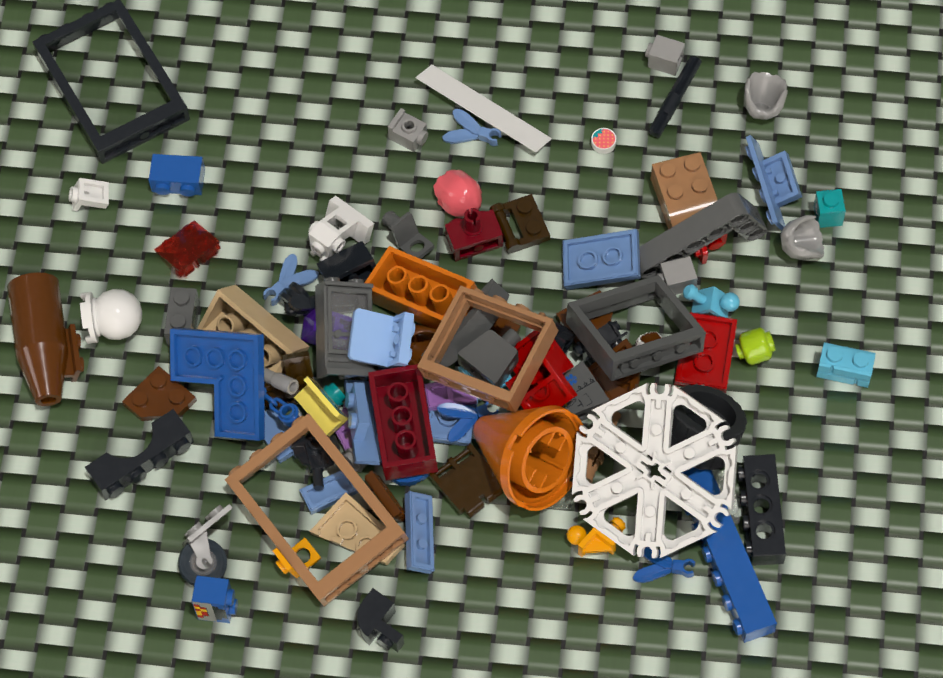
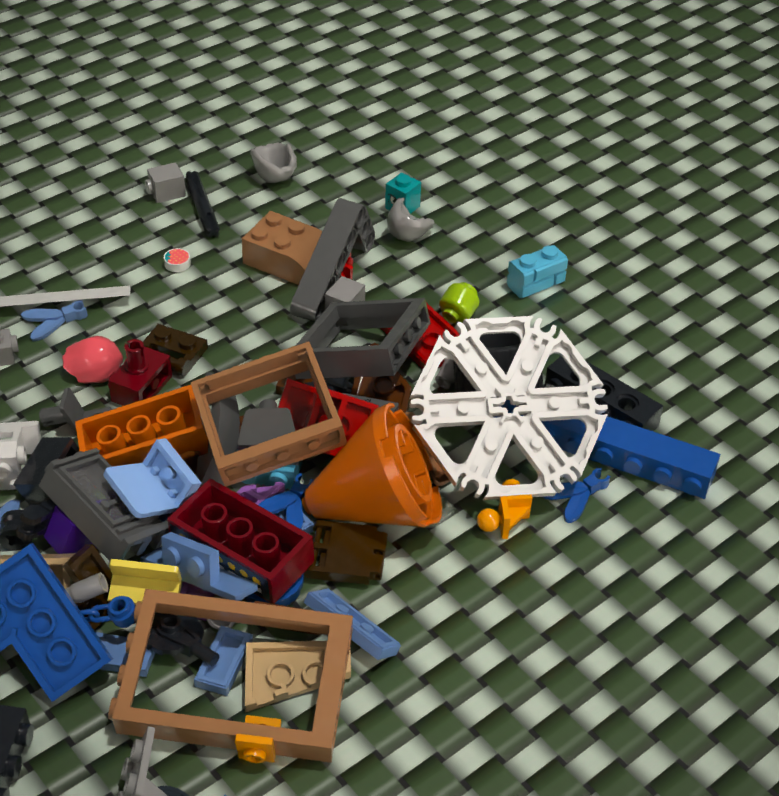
camera: 50 degrees left, 20 degrees down
black brick [357,588,404,652] -> none
medium blue tile [563,229,641,290] -> none
medium azure piece [683,284,740,318] -> none
medium blue bracket [745,135,802,231] -> none

